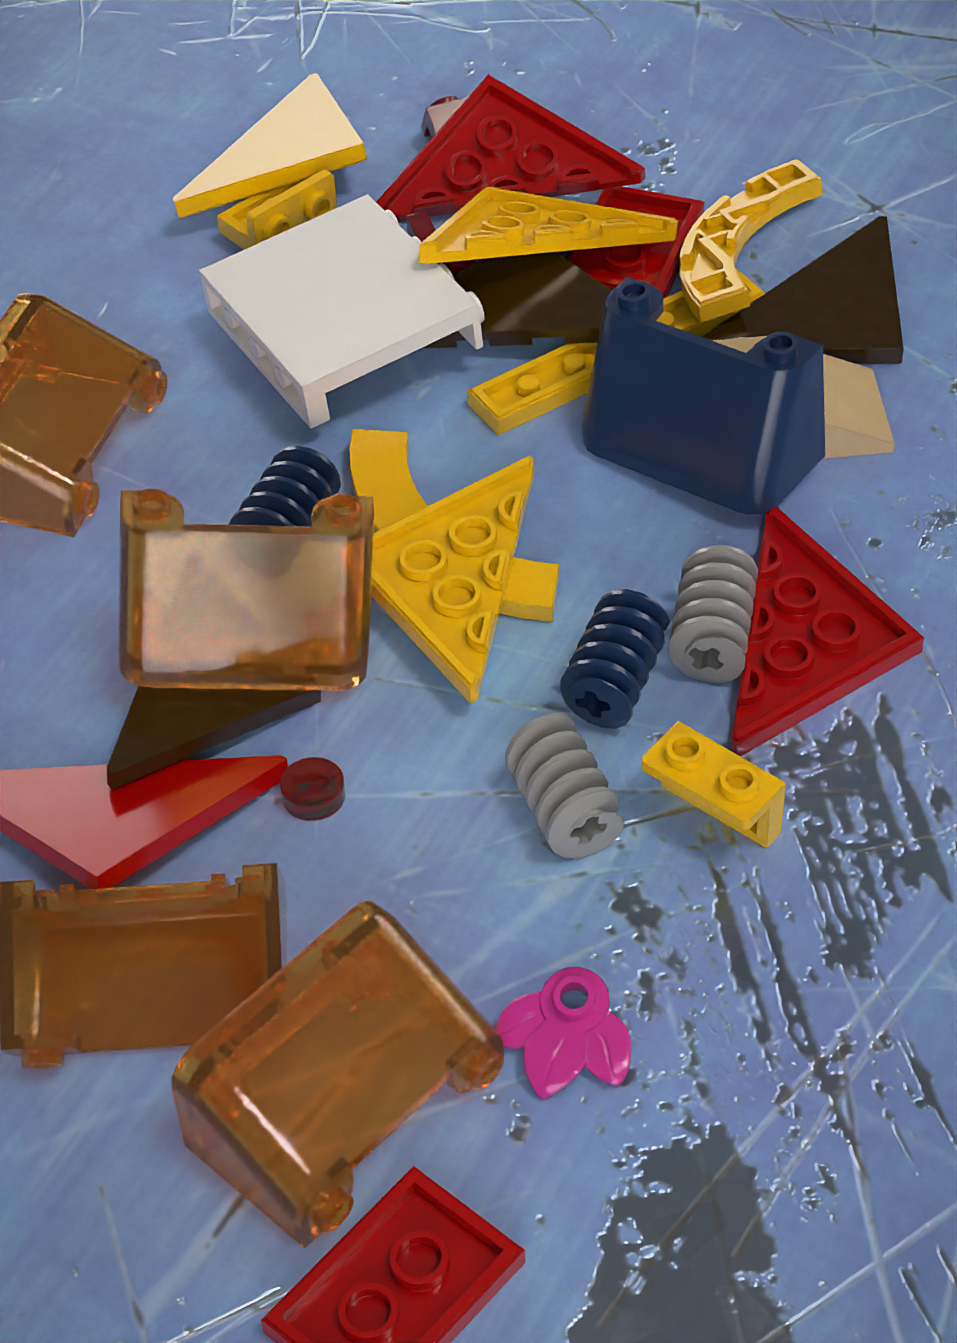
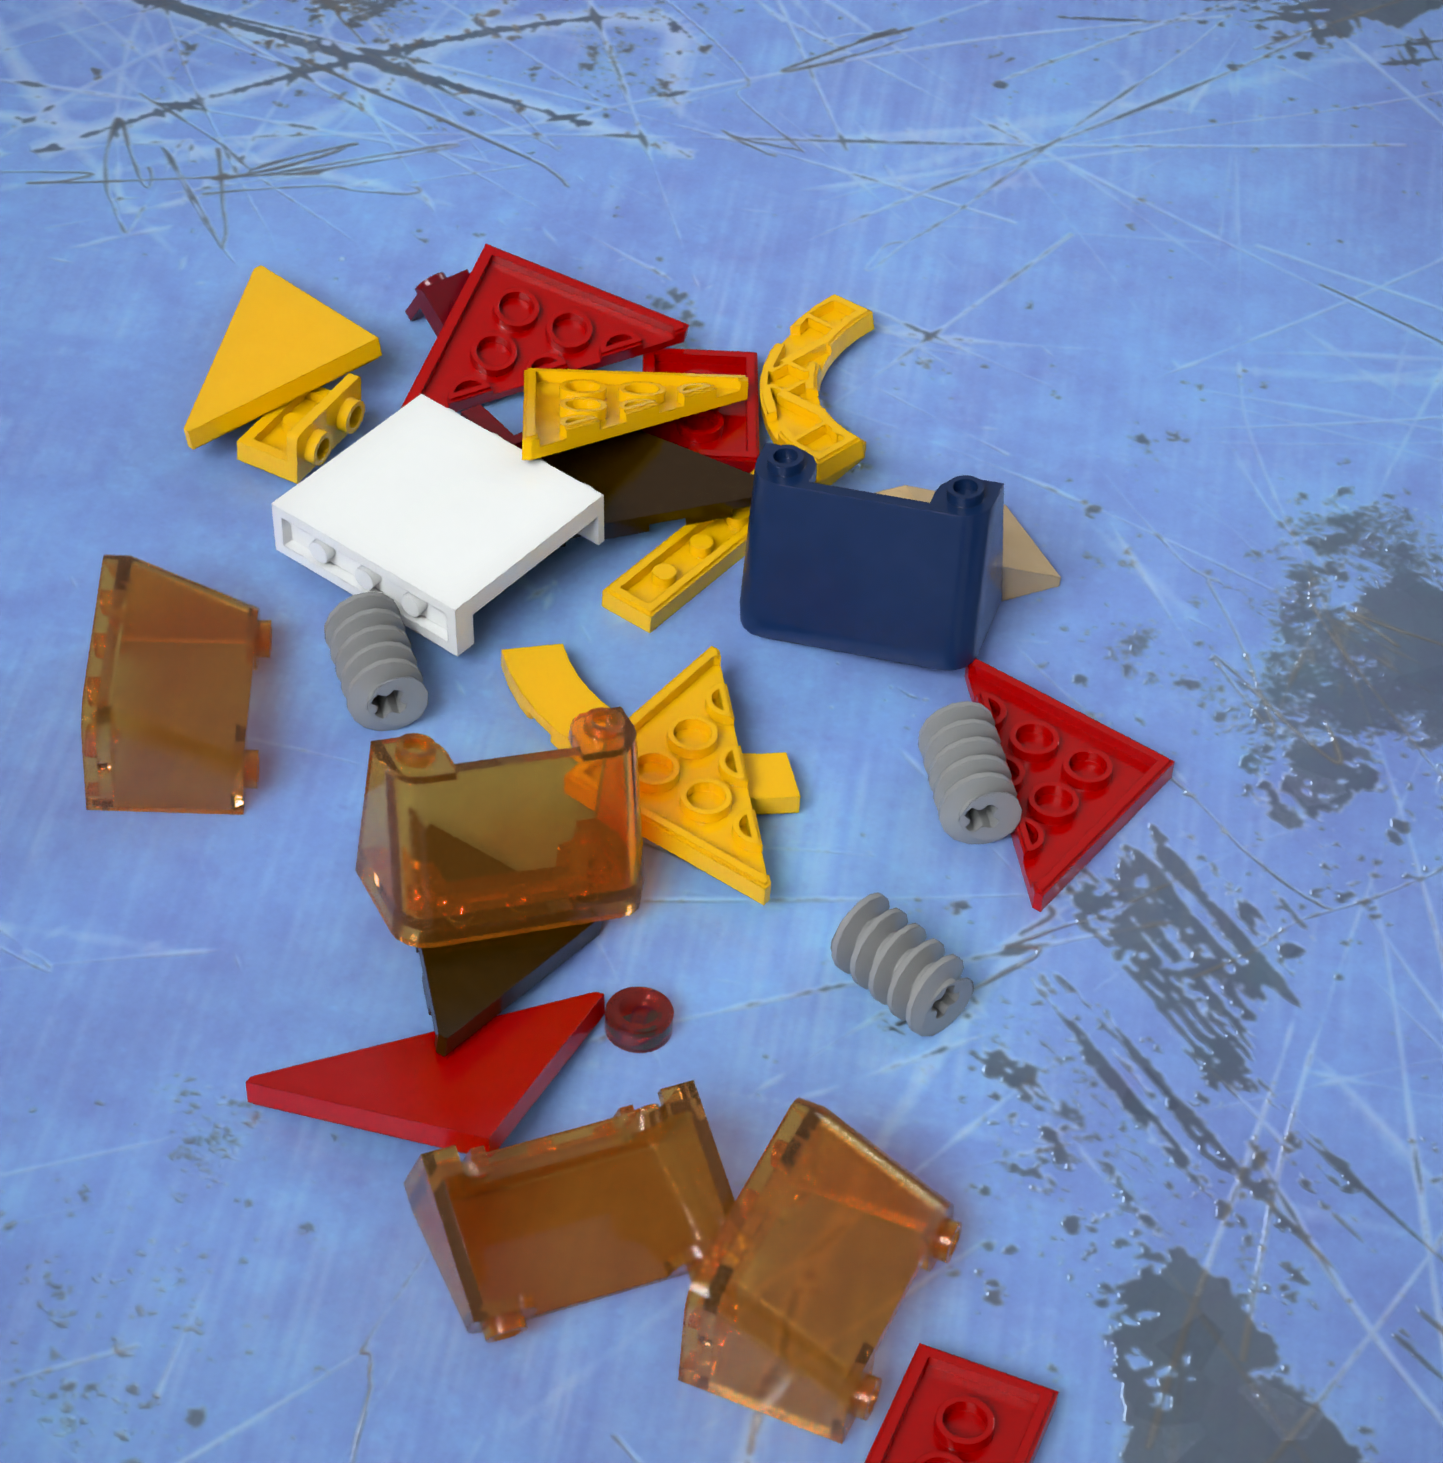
camera: 25 degrees left, 5 degrees down
dark blue piece [227,446,341,575] -> none
dark pink plate [494,967,631,1100] -> none
dark blue piece [560,589,670,729] -> none
yellow bracket [641,721,786,848] -> none
dark brown tile [702,216,904,364] -> none
none -> light grey piece [324,592,428,731]

